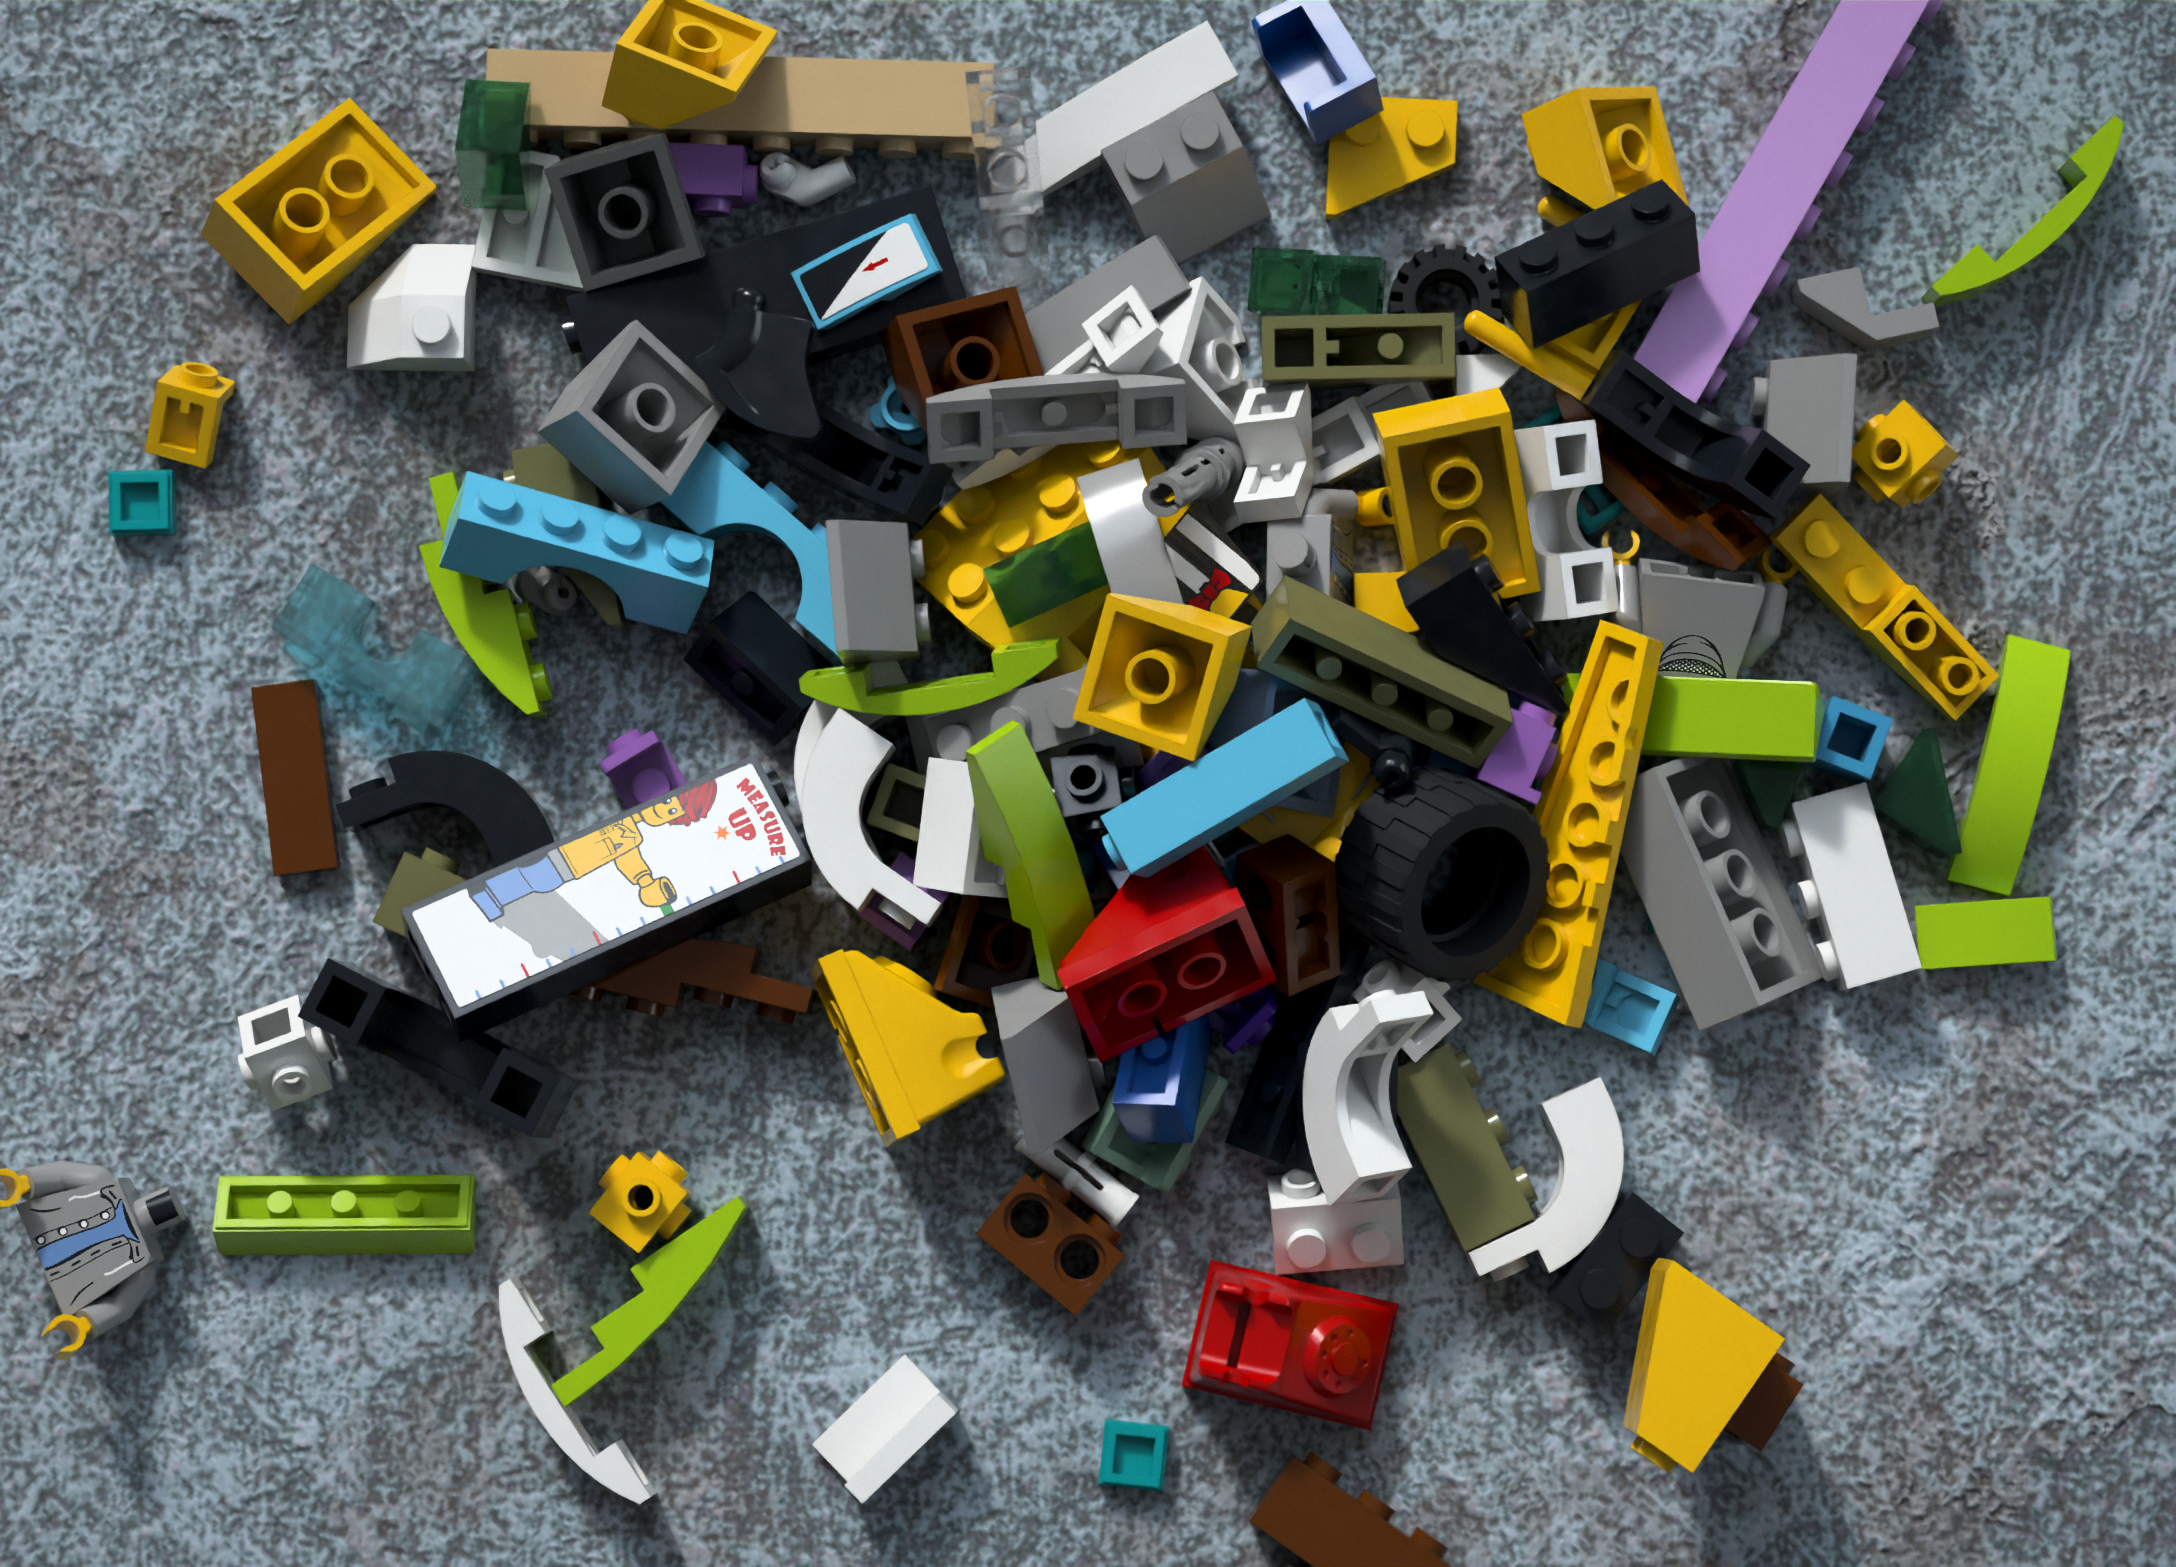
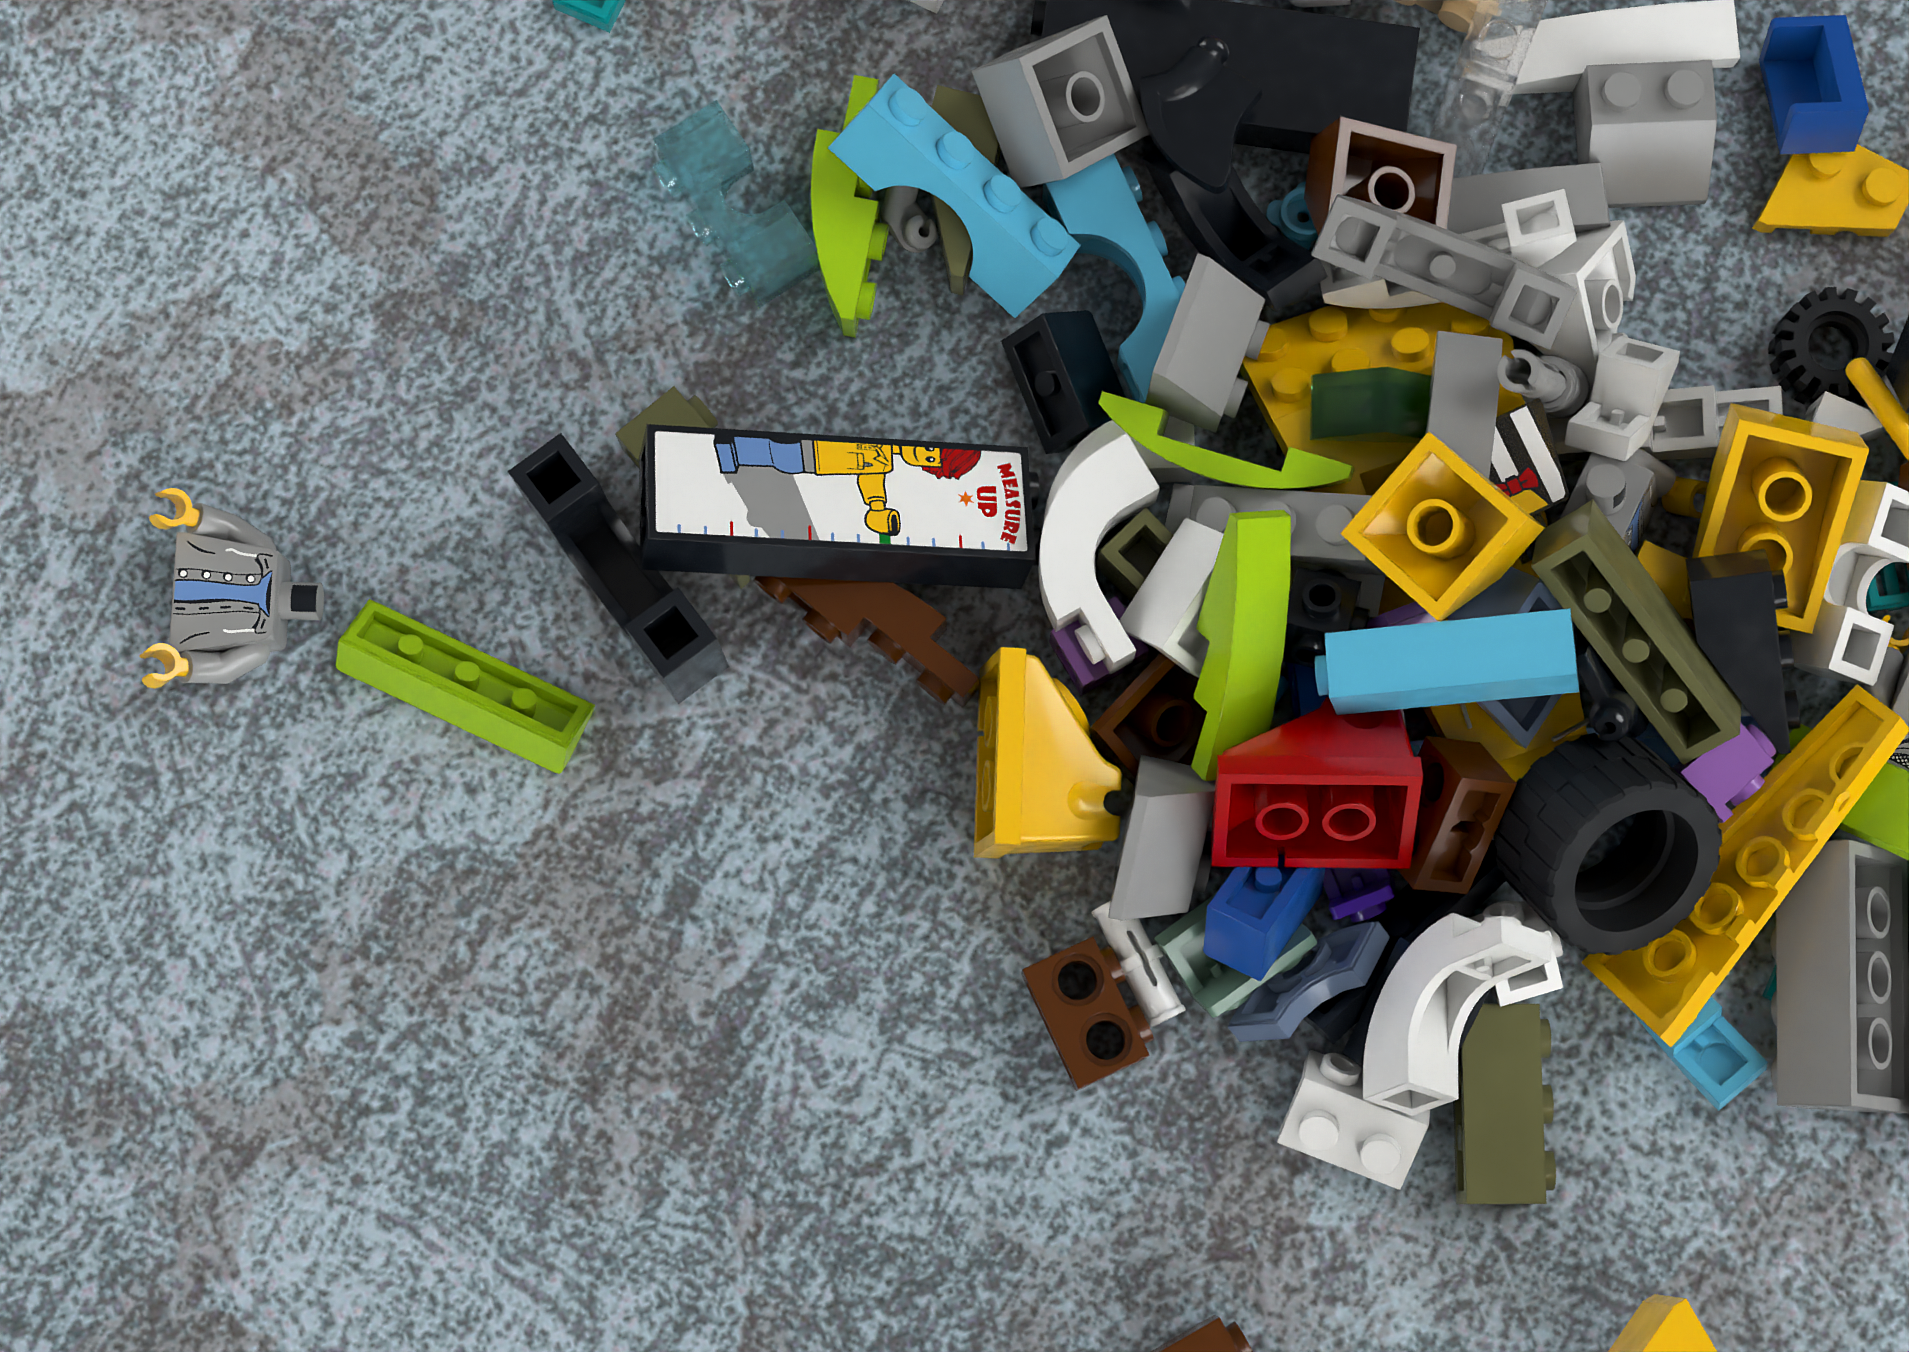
camera: 20 degrees right, 5 degrees down
white brick [238,995,337,1111] -> none
reddish brown tile [251,679,341,877] -> none
black arch [336,750,560,868] -> none
white slope [499,1277,657,1504] -> none
lime slope [551,1196,750,1407] -> none
yellow brick [588,1150,693,1254] -> none
medium lavender bracket [598,728,688,809] -> none
slope [791,214,943,330] -> none
white panel [812,1354,958,1504] -> none
teal tile [1098,1419,1169,1491] -> none
red piece [1181,1259,1399,1430] -> none
clear green slope [1247,248,1387,316] -> none
olive slope [1261,313,1456,390] -> none
white arch [1464,1077,1624,1282] -> none
black brick [1546,1192,1684,1335] -> none
none -> sand blue tile [1228,922,1390,1042]

